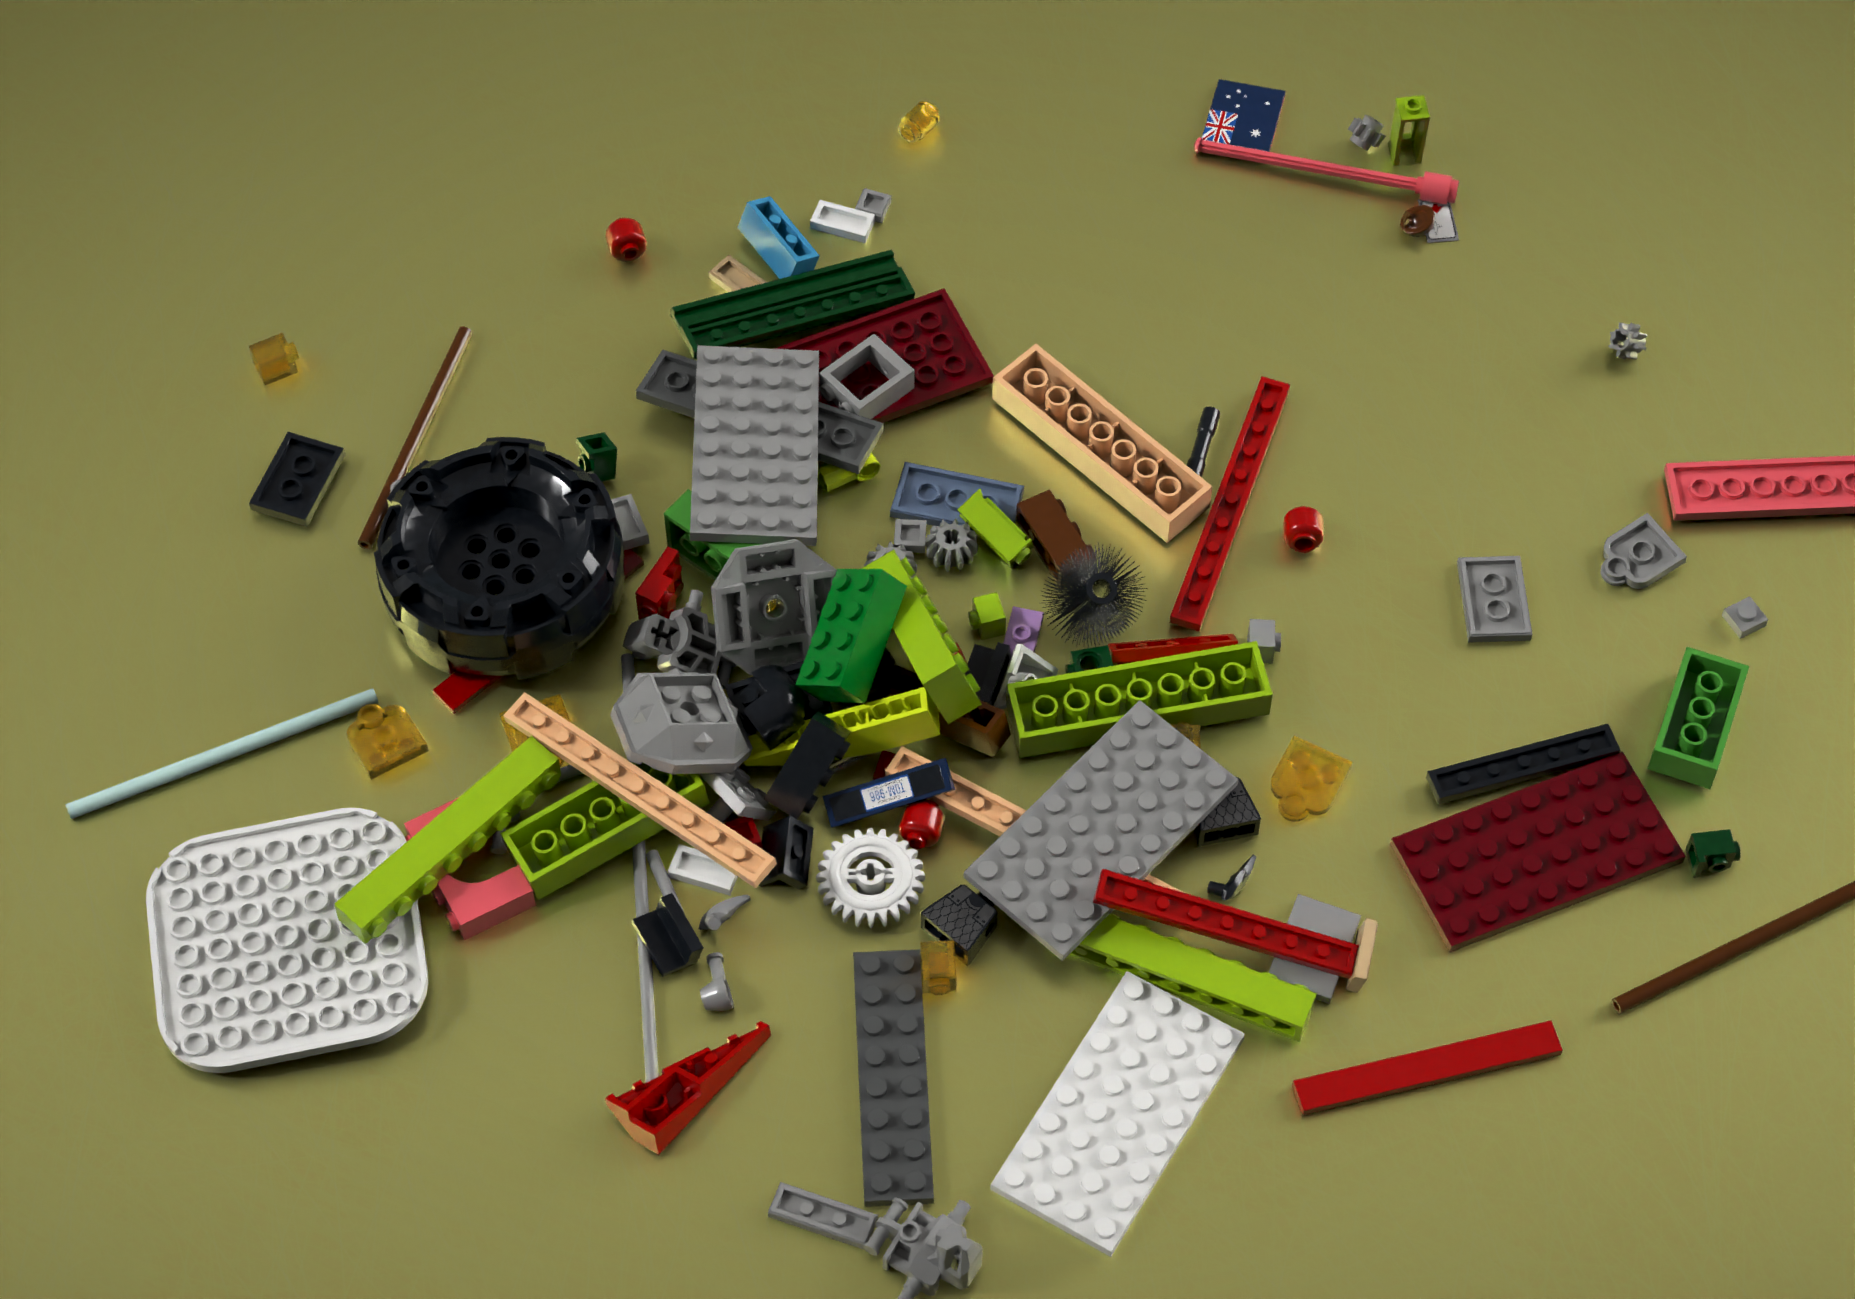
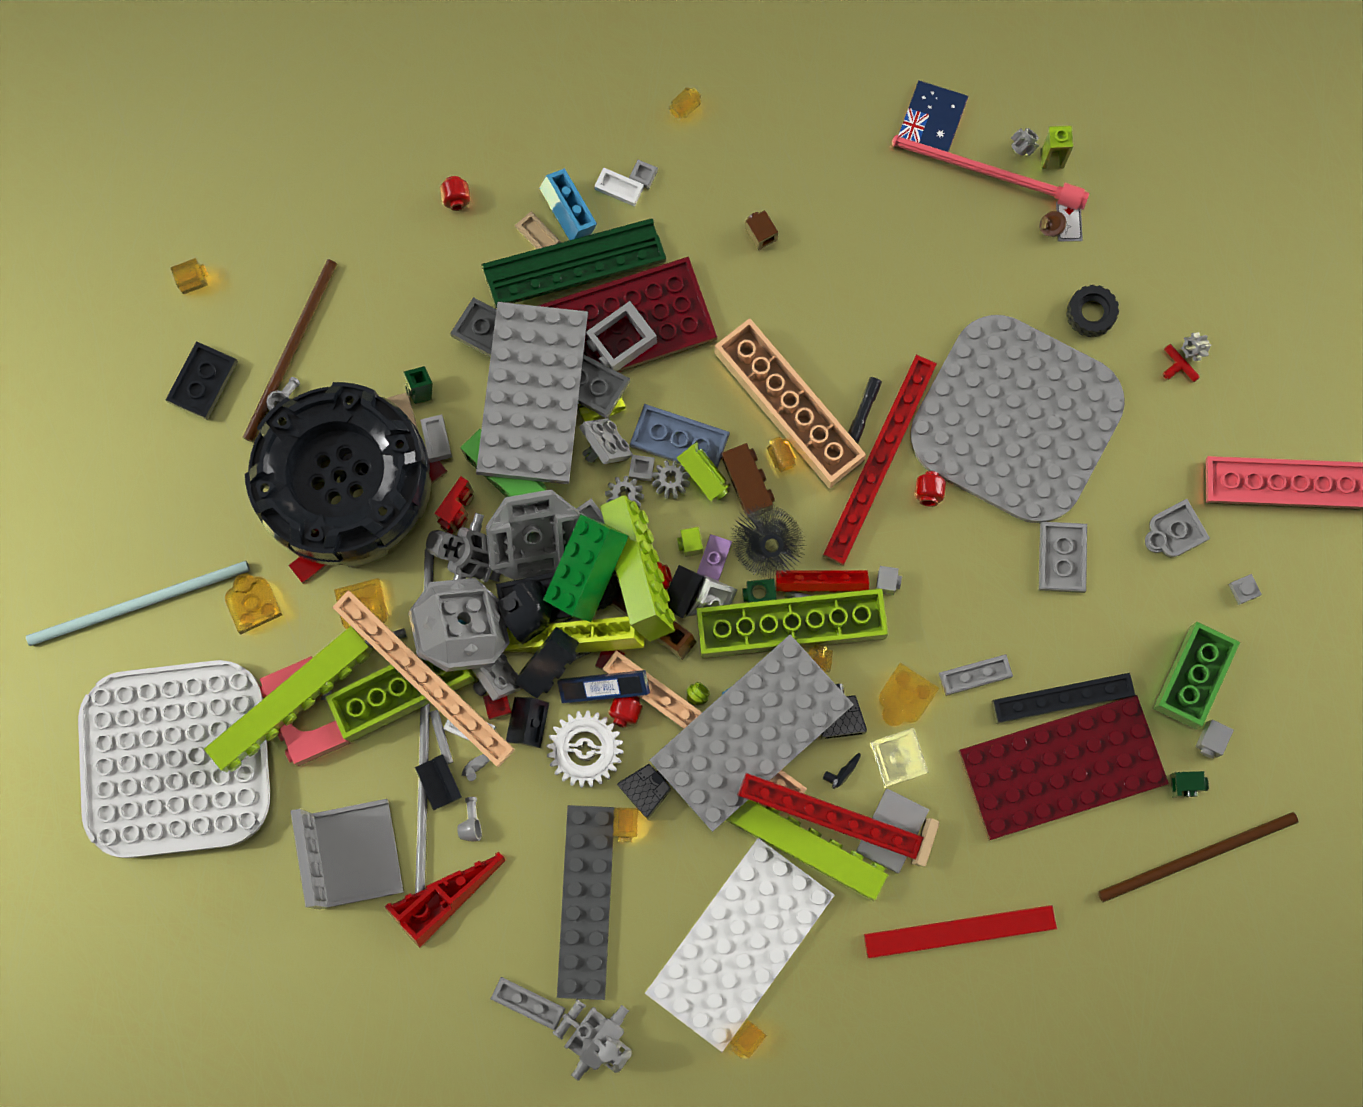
camera: 10 degrees right, 20 degrees up
none -> light grey bracket [291,799,404,909]
none -> light grey plate [579,418,633,464]
none -> lime plate [687,682,710,705]
none -> clear yellow brick [730,1019,767,1059]
none -> reddish brown brick [745,210,778,250]
none -> clear yellow brick [767,436,796,472]
none -> clear slope [871,728,929,787]
none -> light grey plate [910,315,1124,523]
none -> light grey tile [939,654,1013,696]
none -> black tyre [1066,285,1119,337]
none -> red piece [1163,344,1200,382]
none -> light grey brick [1196,719,1234,759]

